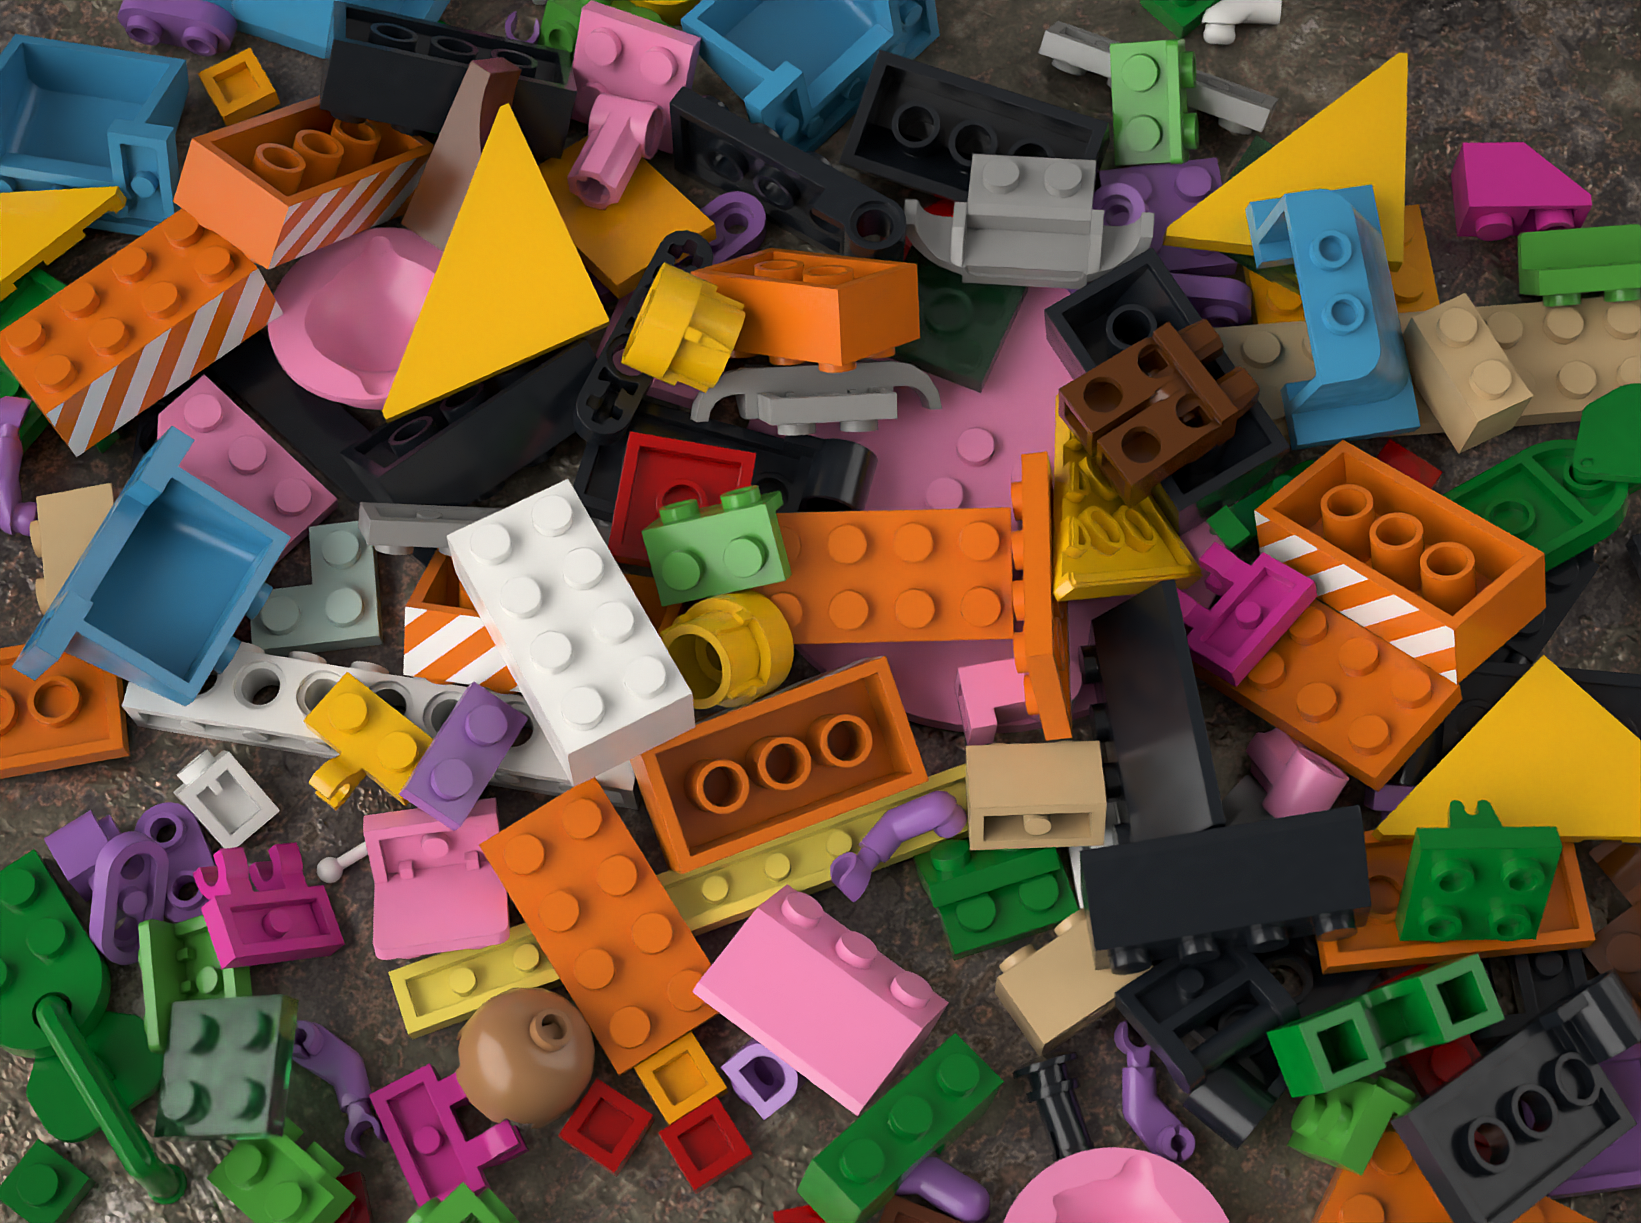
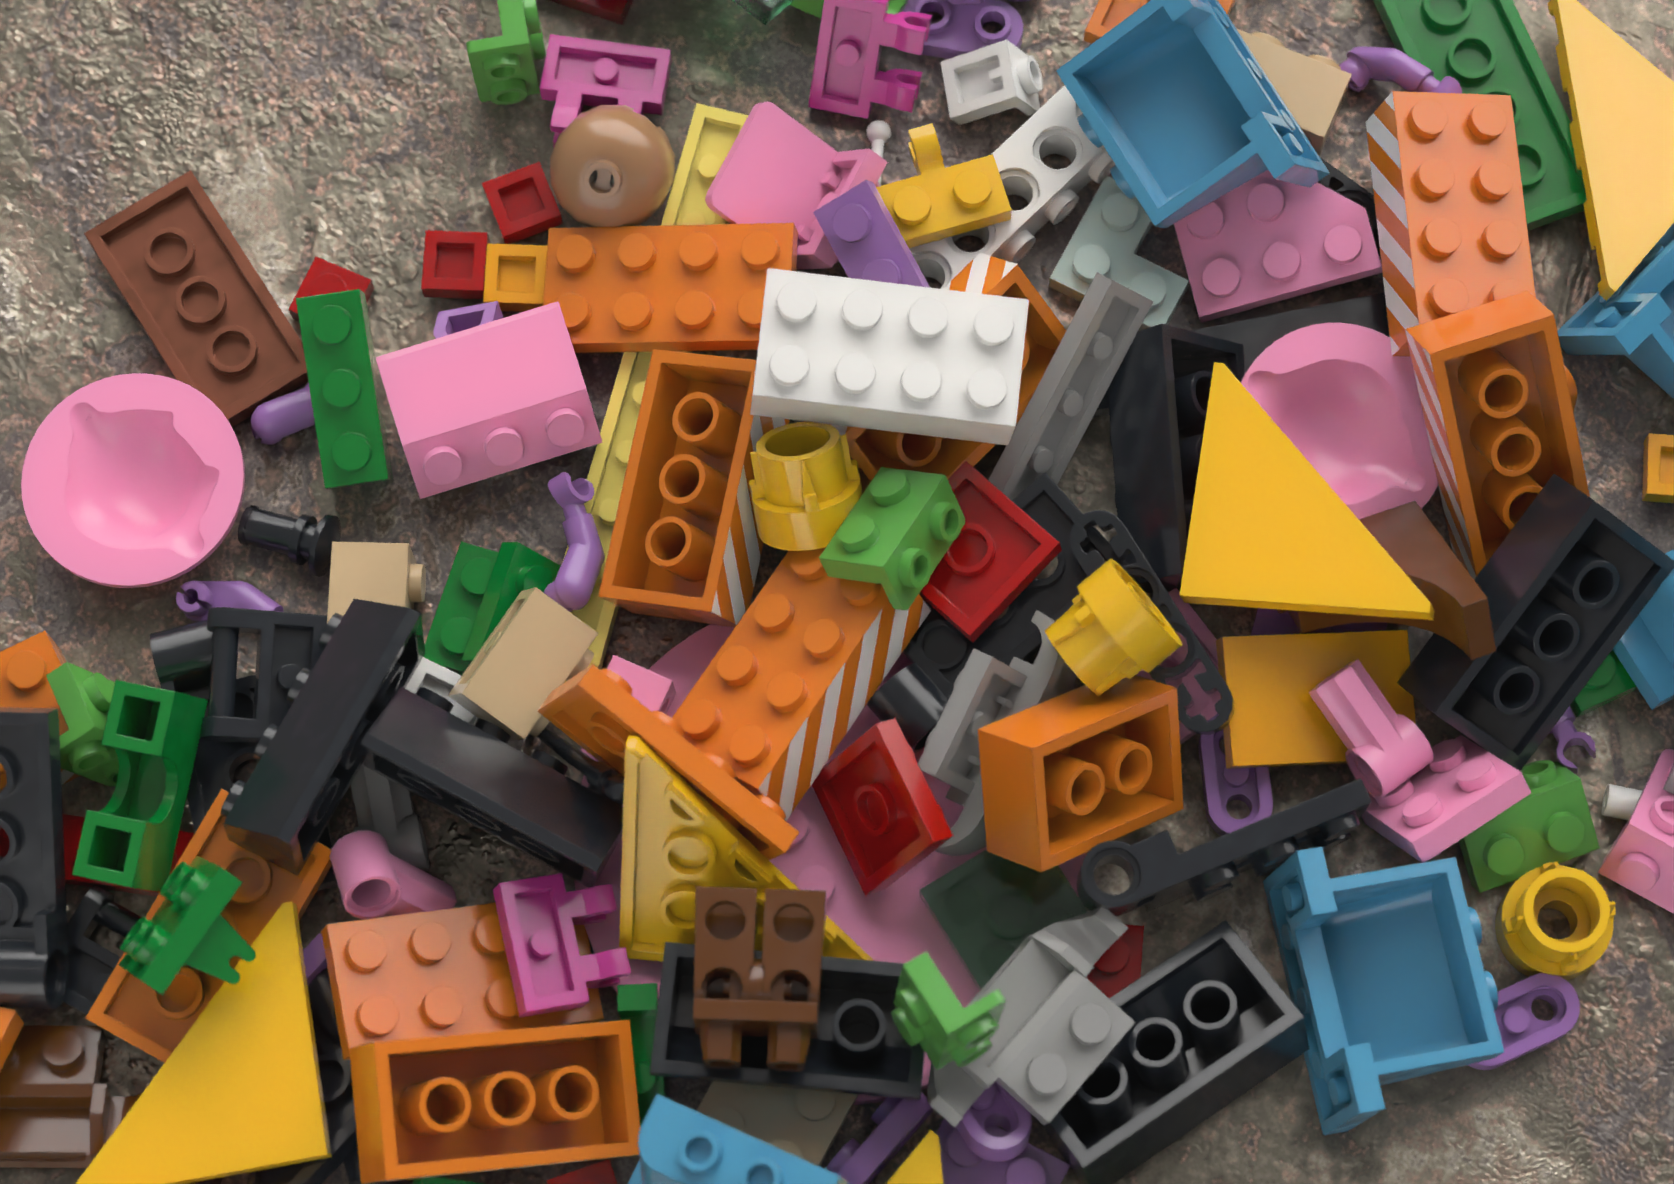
camera: 125 degrees right, 5 degrees up
medium lavender arm [283,1020,389,1158] -> none
none -> black piece [536,728,624,804]
none -> red plate [812,718,953,896]
none -> bright green bracket [891,951,1006,1070]

